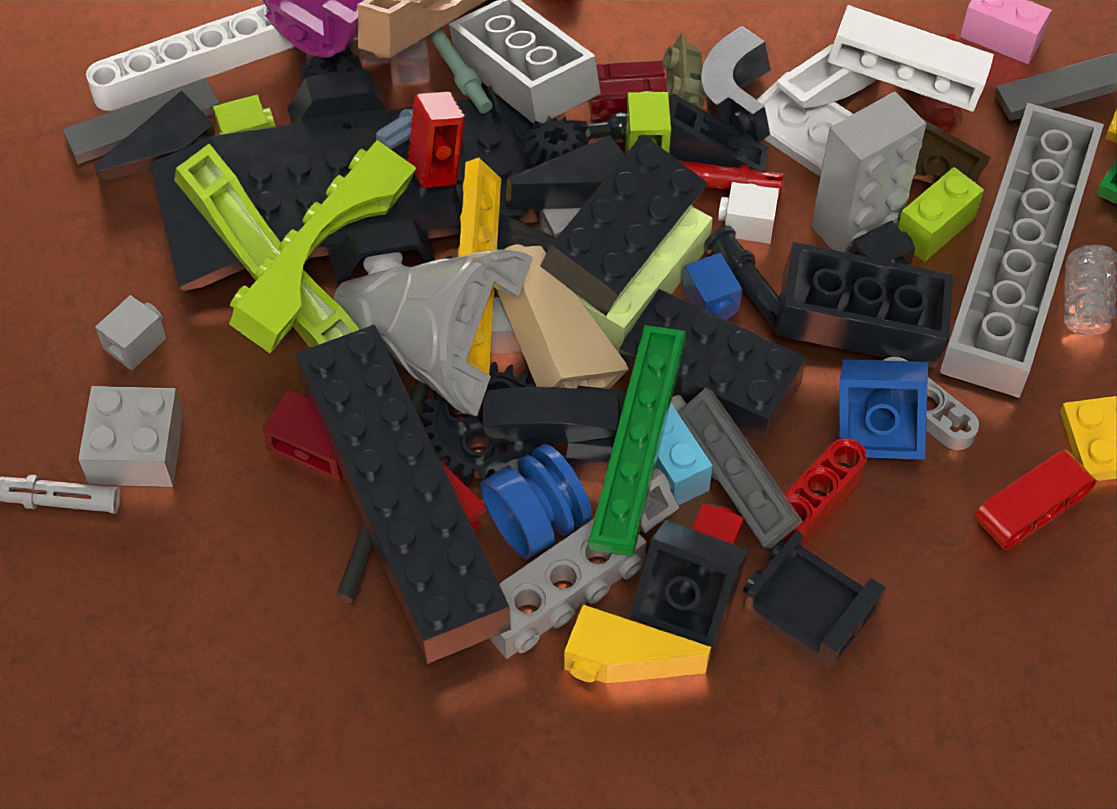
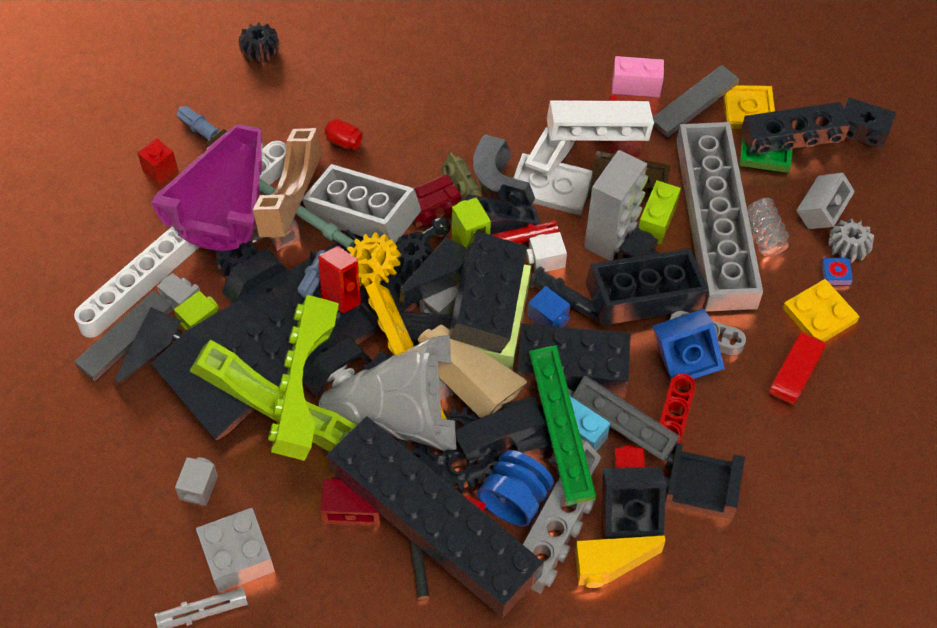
camera: 25 degrees left, 0 degrees up
none -> light grey brick [157,273,200,310]
none -> yellow gear [347,232,401,287]

